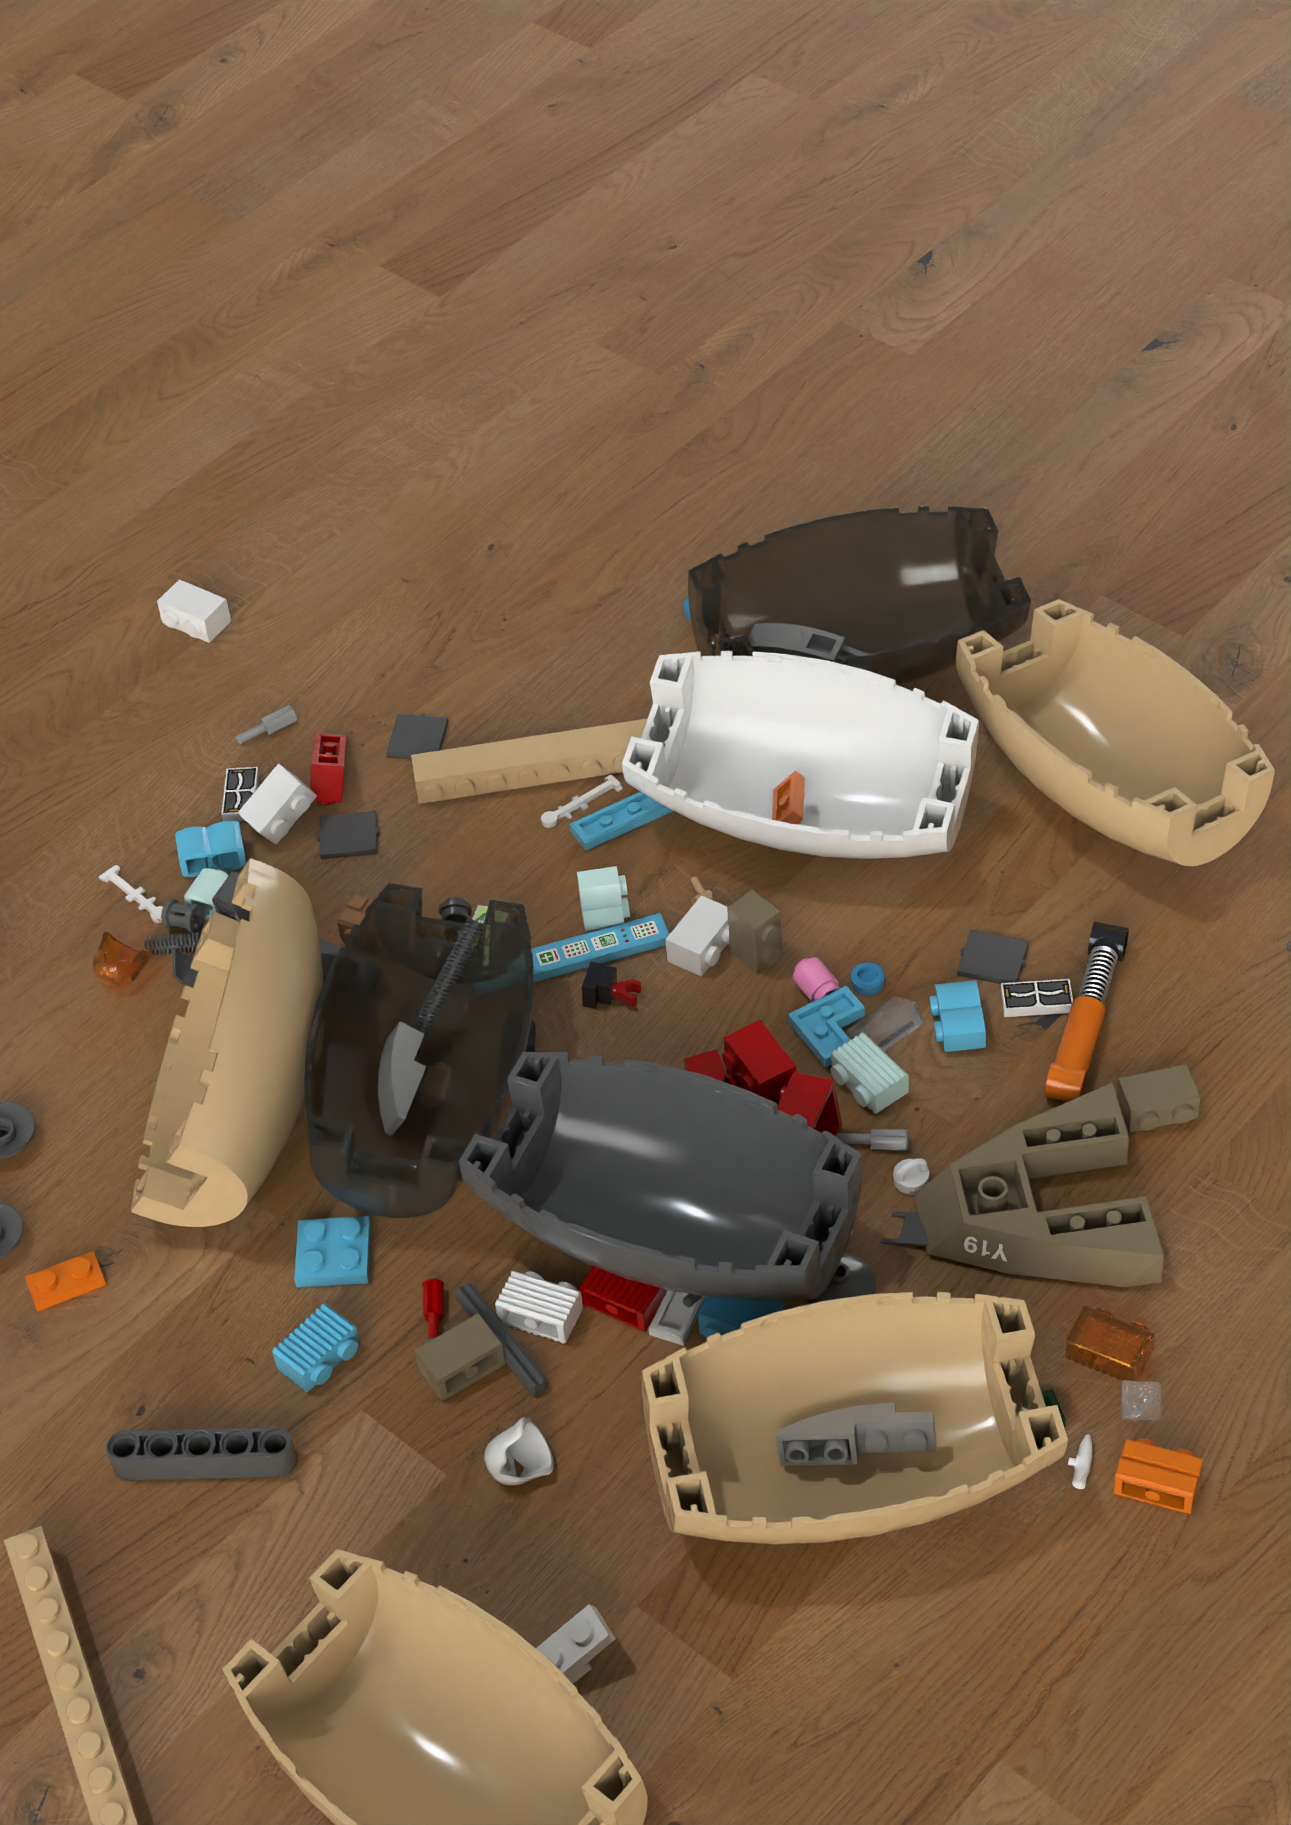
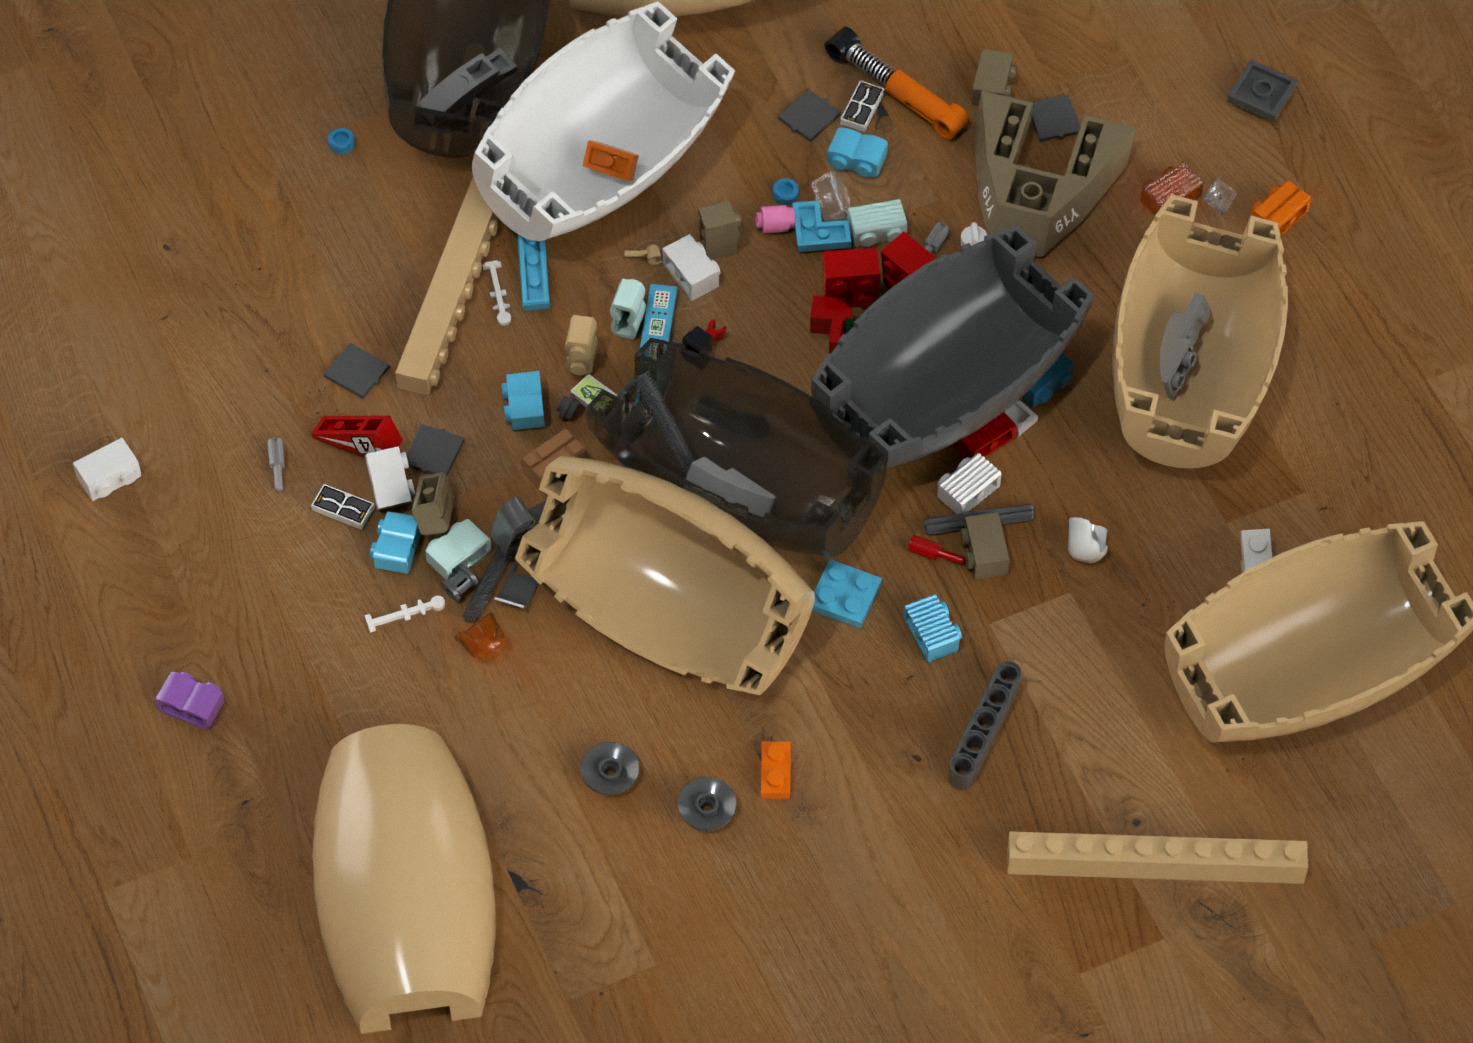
camera: 70 degrees left, 10 degrees up
none -> dark tan brick [412,472,455,536]
none -> medium azure brick [502,371,545,430]
none -> tan brick [565,315,598,376]
none -> dark grey piece [1031,95,1080,142]

